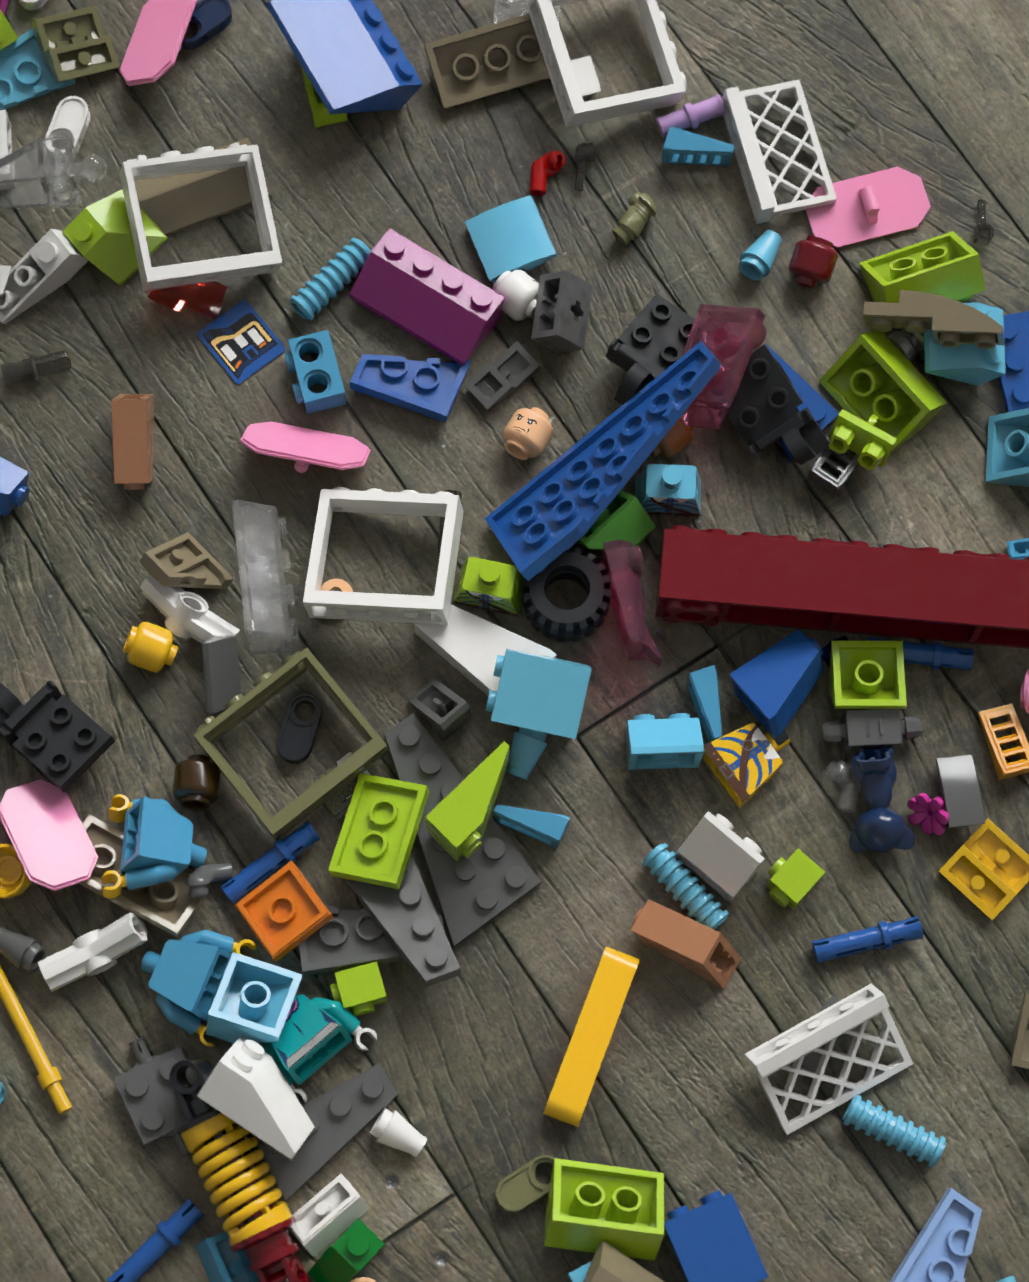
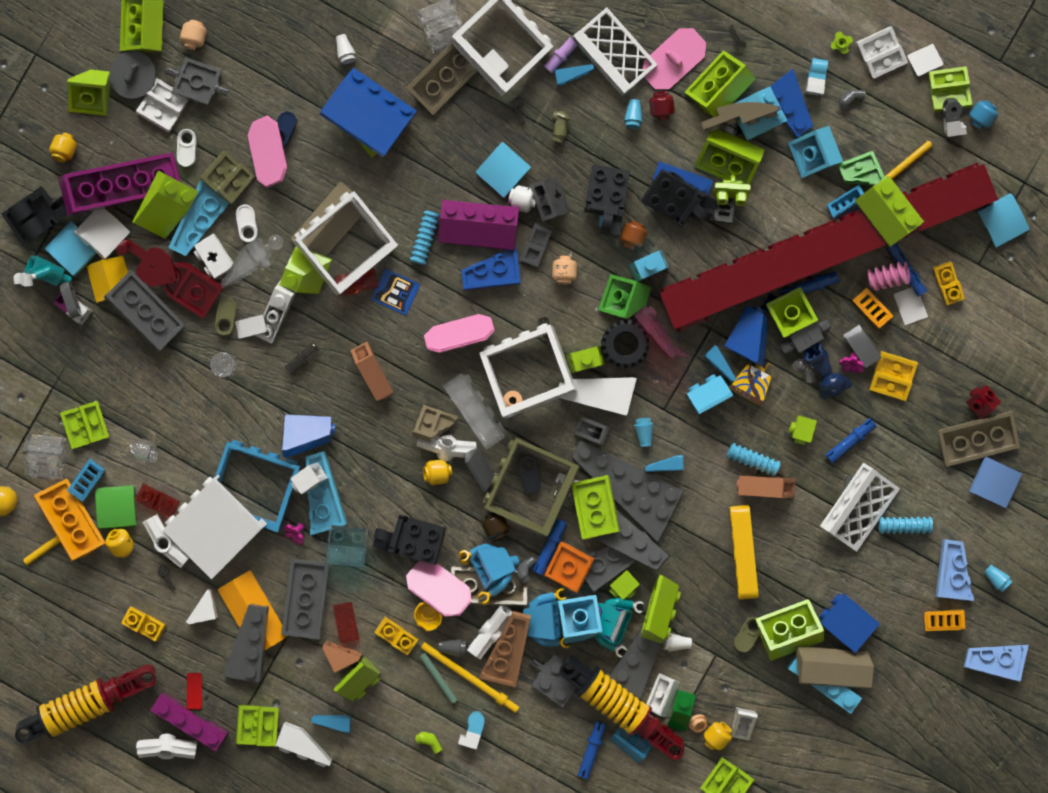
camera: 25 degrees left, 15 degrees up
white slope [197,1036,314,1160] -> none
dark azure brick [284,330,346,414] -> none
lime slope [425,741,510,861] -> none
blue wing [485,341,722,581] -> none
medium azure slope [485,648,592,739] -> none
red arm [529,150,566,196] -> none
white slope [676,811,765,904] -> none
clear pink slope [682,304,767,430] -> none
none -> medium nougat wing [479,611,531,687]
none -> lime slope [640,575,681,643]

